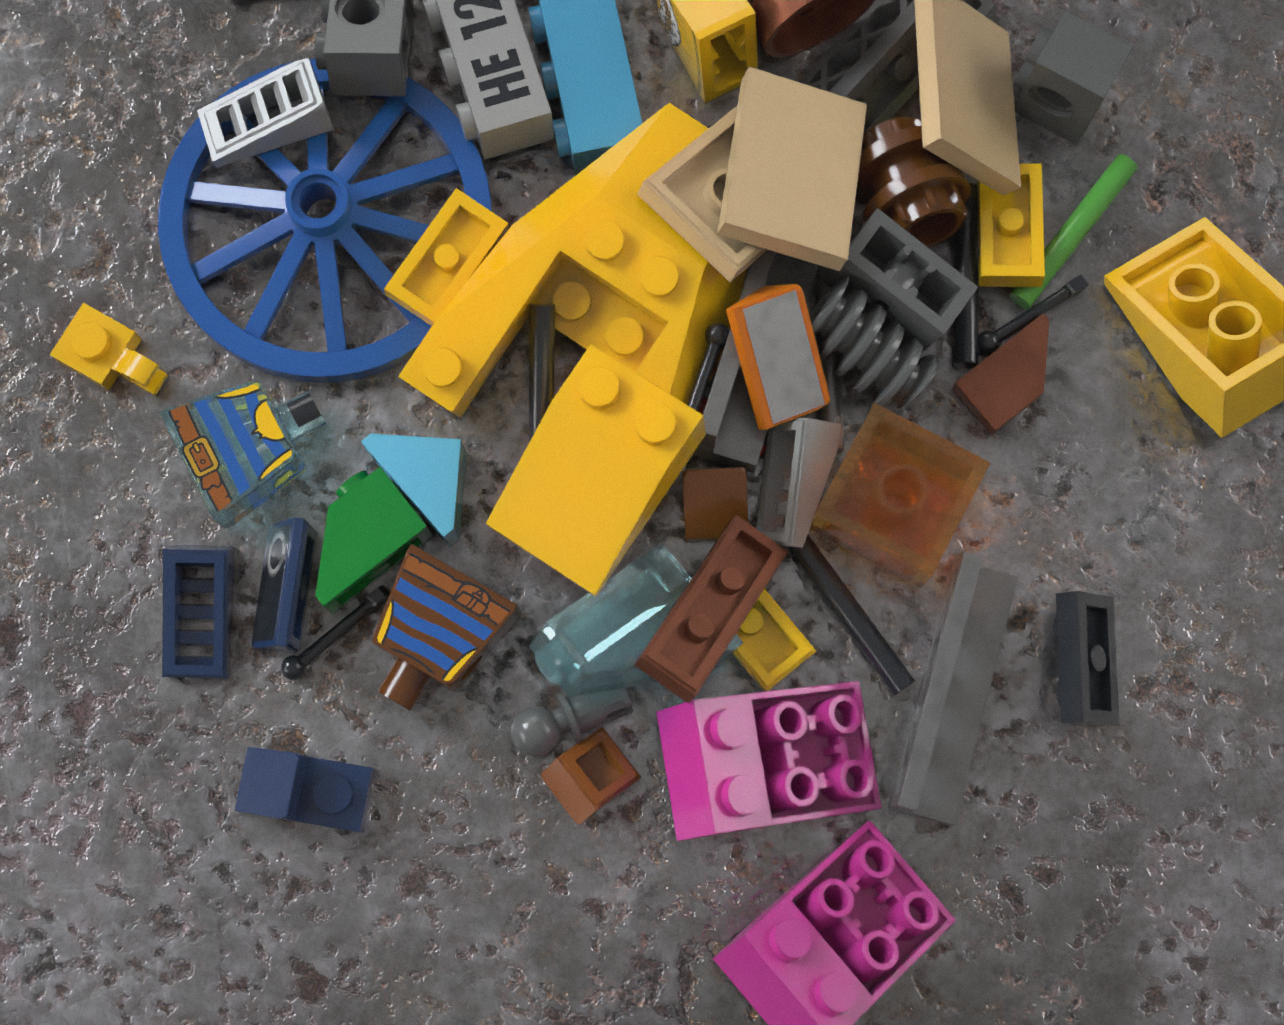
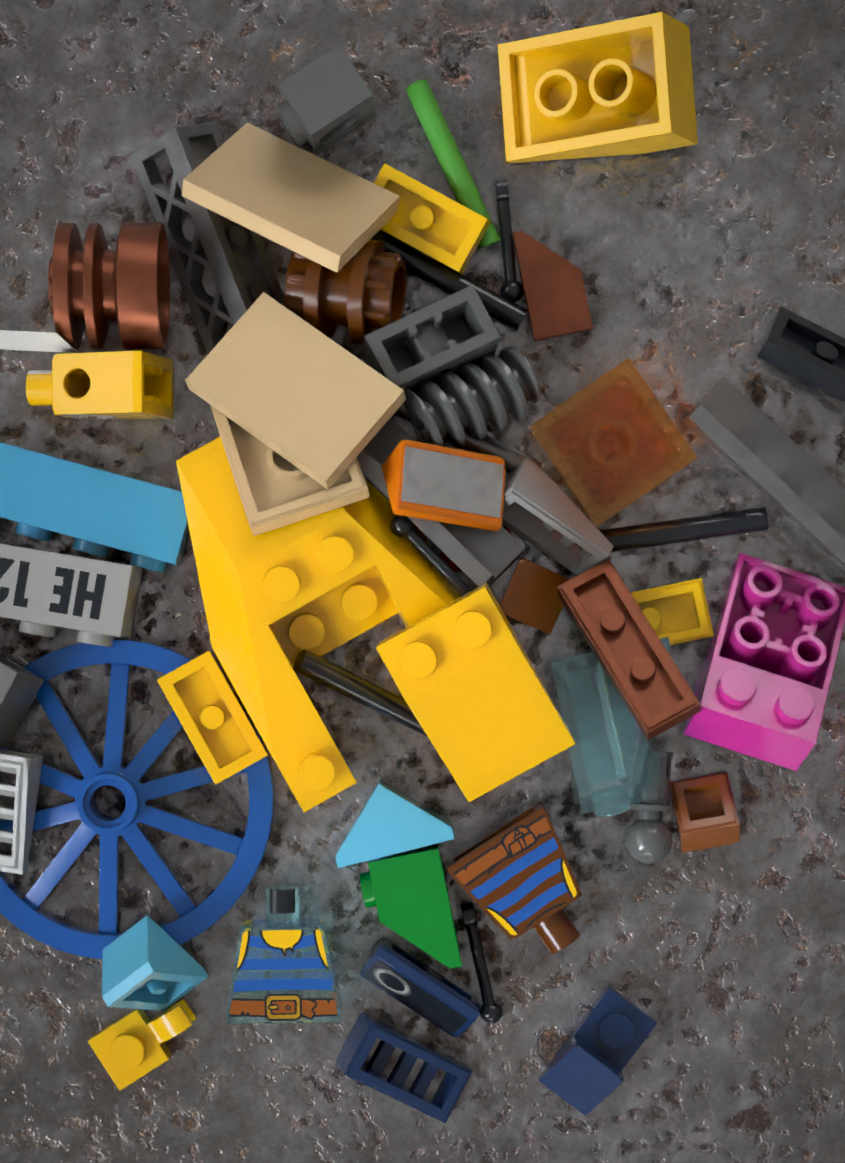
camera: 60 degrees left, 10 degrees up
none -> medium azure slope [102,915,208,1011]

